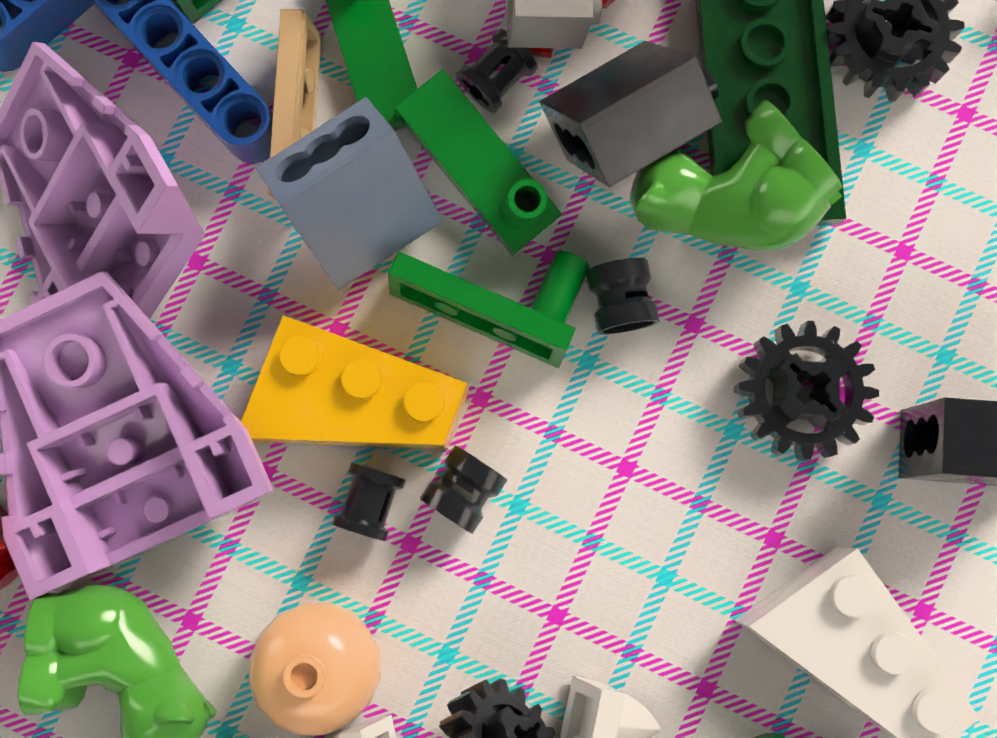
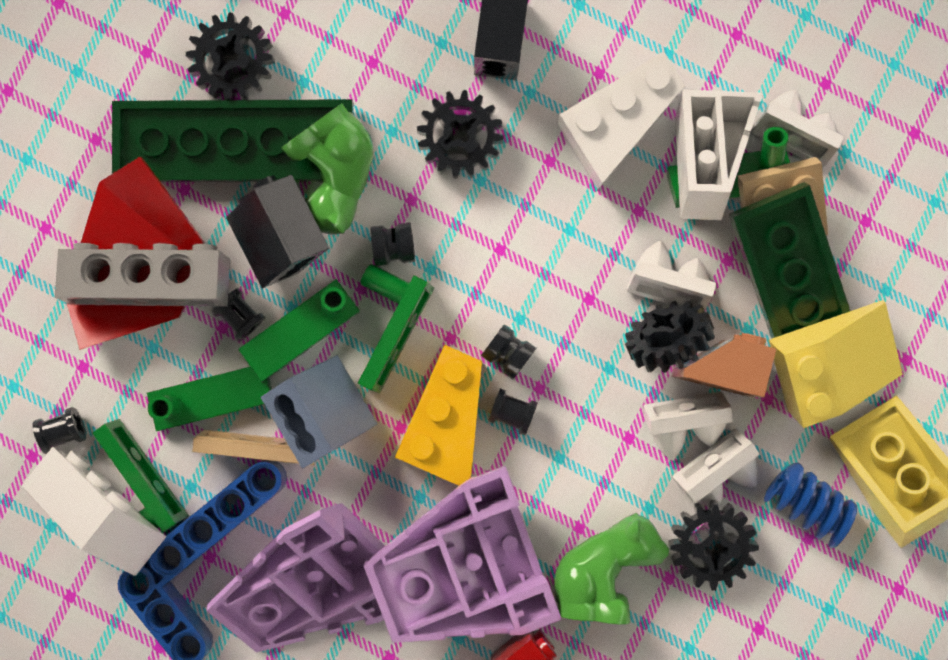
camera: 90 degrees left, 5 degrees up
light nougat cylinder [249,602,381,735] -> none

